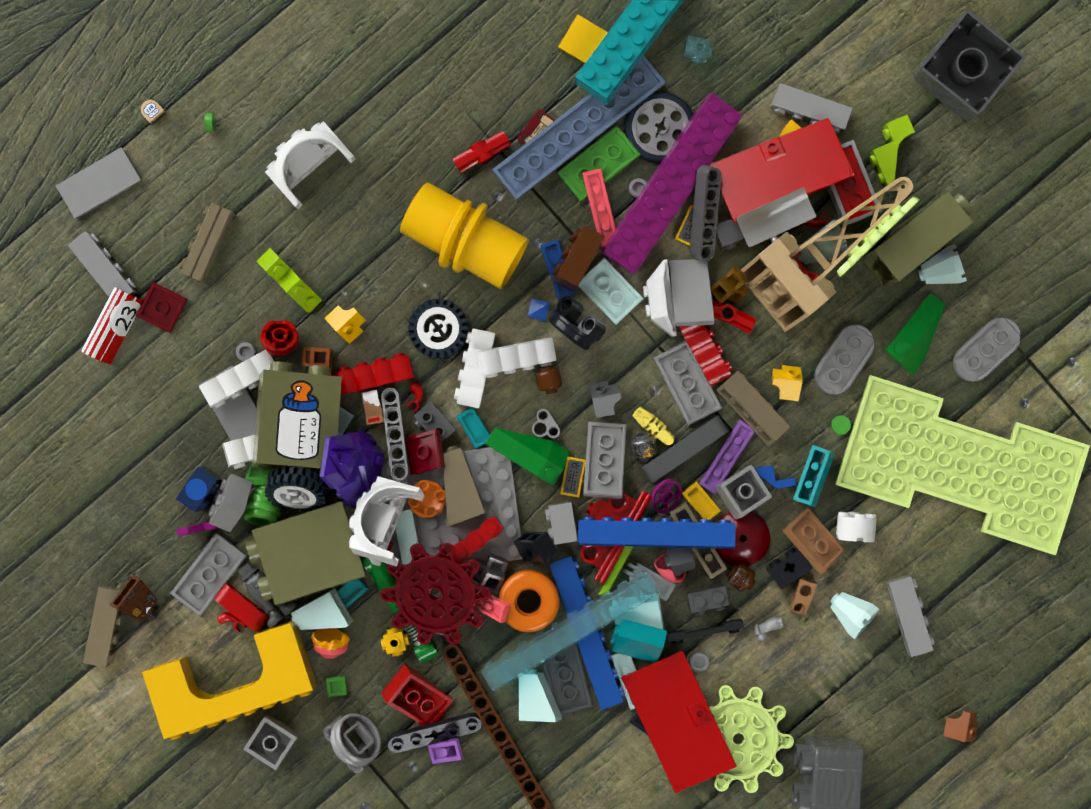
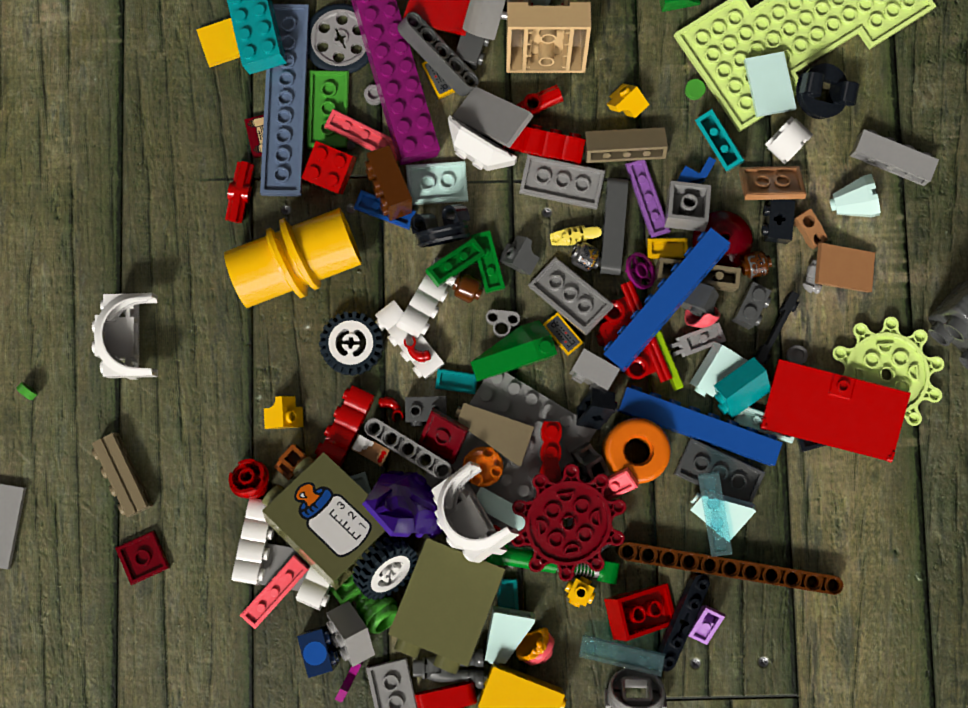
camera: 50 degrees left, 5 degrees down
light grey brick [68,231,138,297] -> none
sticker [81,287,143,364] -> none
light grey tile [236,342,256,361] -> none
lime arch [257,248,322,313] -> none
bright green tile [326,675,348,697] -> none
clear light blue brick [481,570,661,692] -> none
blue slope [527,298,550,322] -> none
pearl gold brick [711,265,750,304] -> none
light grey tile [814,325,874,395] -> none
none -> coral tile [240,554,310,629]
none -> red brick [301,141,357,195]
none -> red arm [404,337,431,362]
none -> green plate [425,238,486,288]
none -> green plate [471,230,505,294]
none -> clear light blue plate [579,635,666,677]
none -> clear light blue plate [698,471,733,557]
none -> light aqua tile [744,51,796,117]
none -> black piece [796,63,860,119]
none -> medium nougat tile [815,243,875,293]

